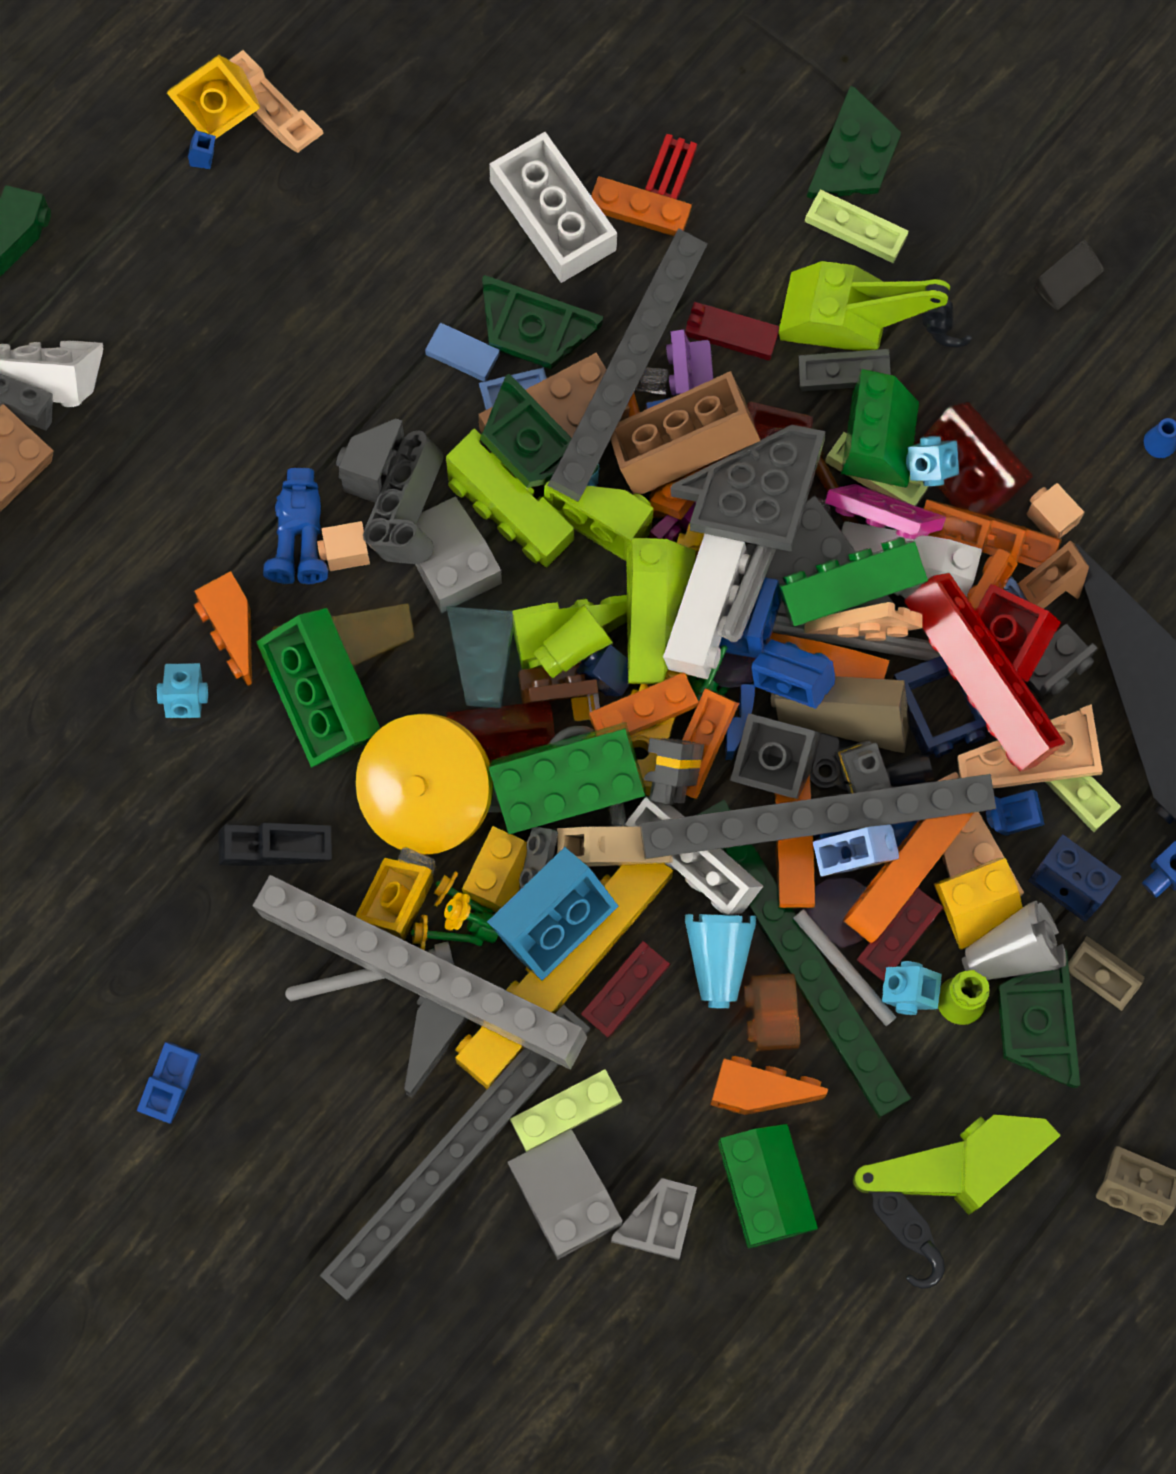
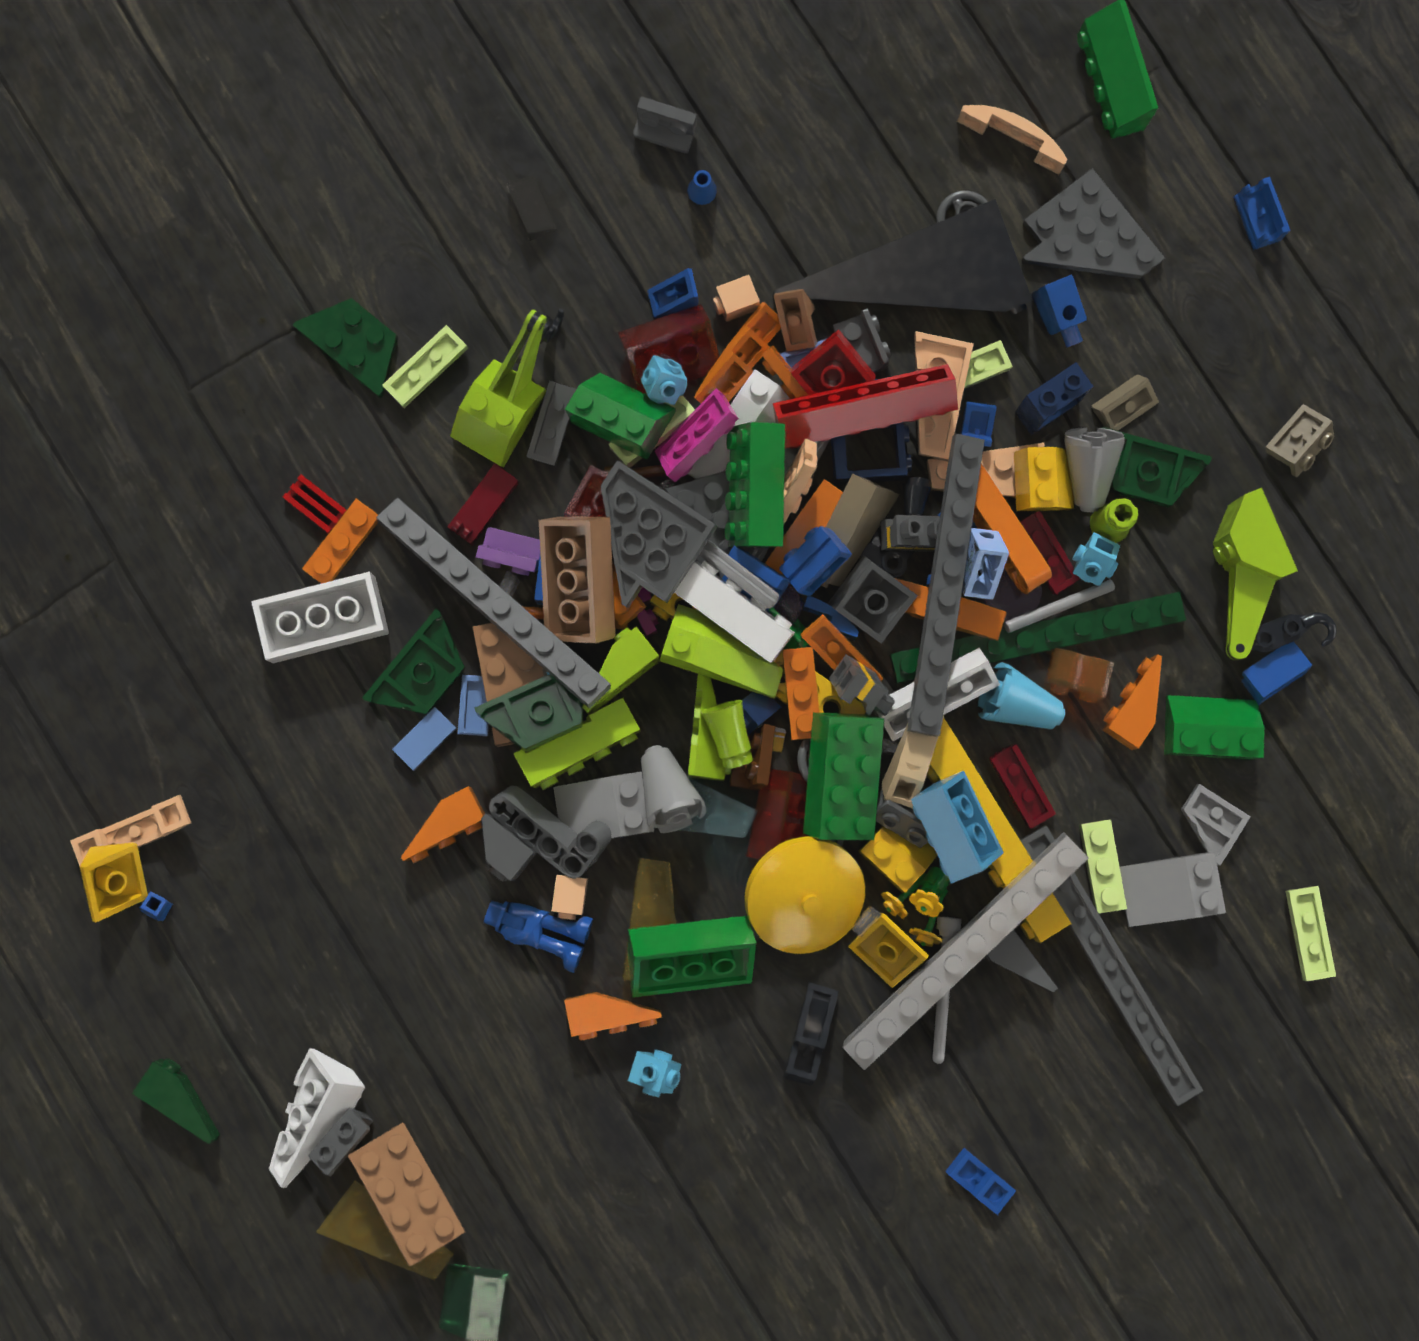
camera: 75 degrees left, 10 degrees up
none -> orange slope [401,786,485,864]
none -> light grey cone [641,745,707,833]
none -> blue slope [648,268,698,318]
none -> blue hinge [1241,641,1312,705]
none -> yellowish green plate [1285,886,1336,981]

